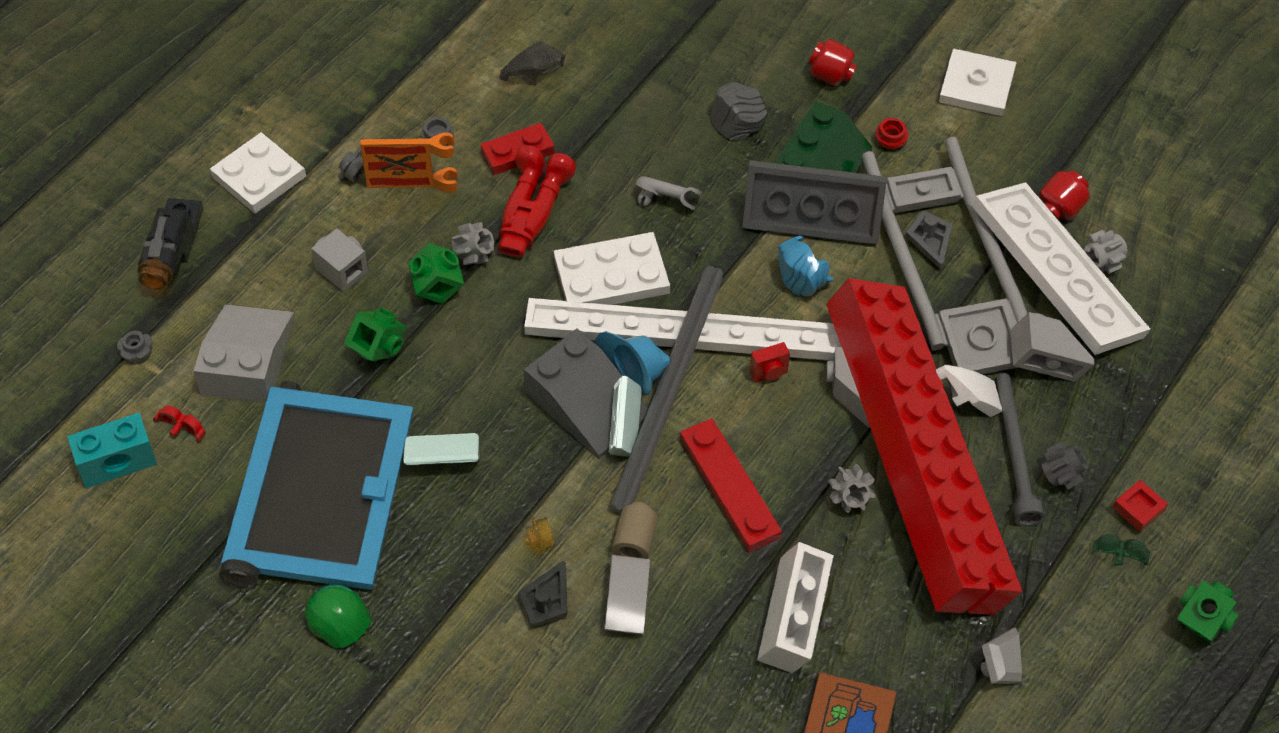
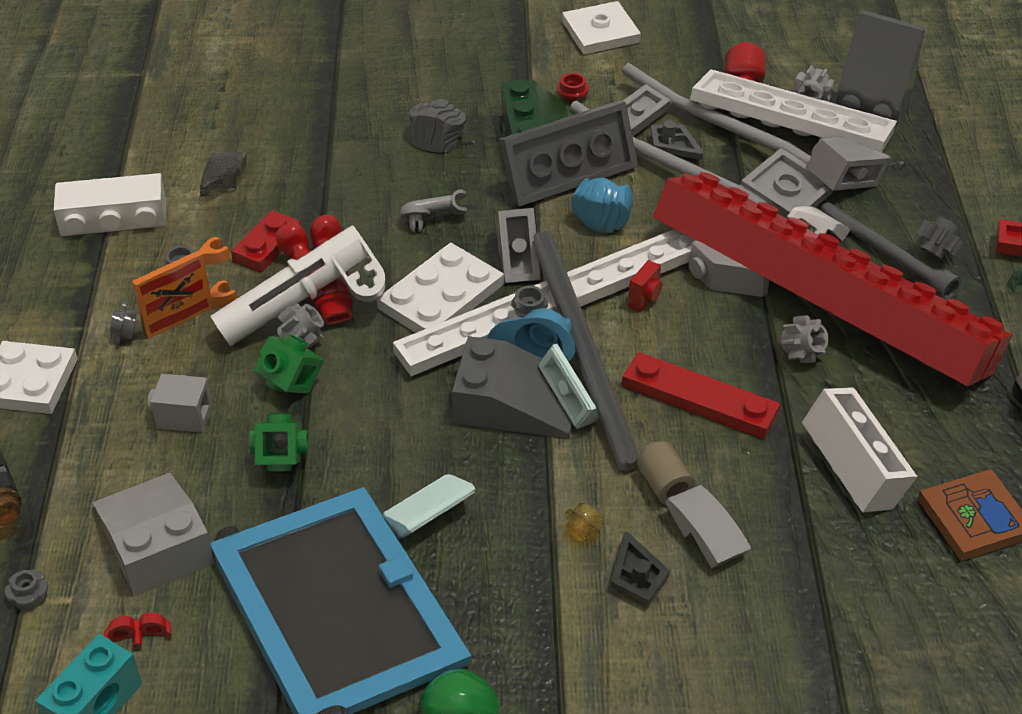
camera: 35 degrees left, 10 degrees down
red head [807,39,858,87] -> none
none -> white brick [54,173,166,236]
none -> white piece [210,225,385,347]
none -> light grey slope [495,208,541,283]
none -> dark grey plate [511,285,548,318]
none -> dark grey slope [836,10,926,129]

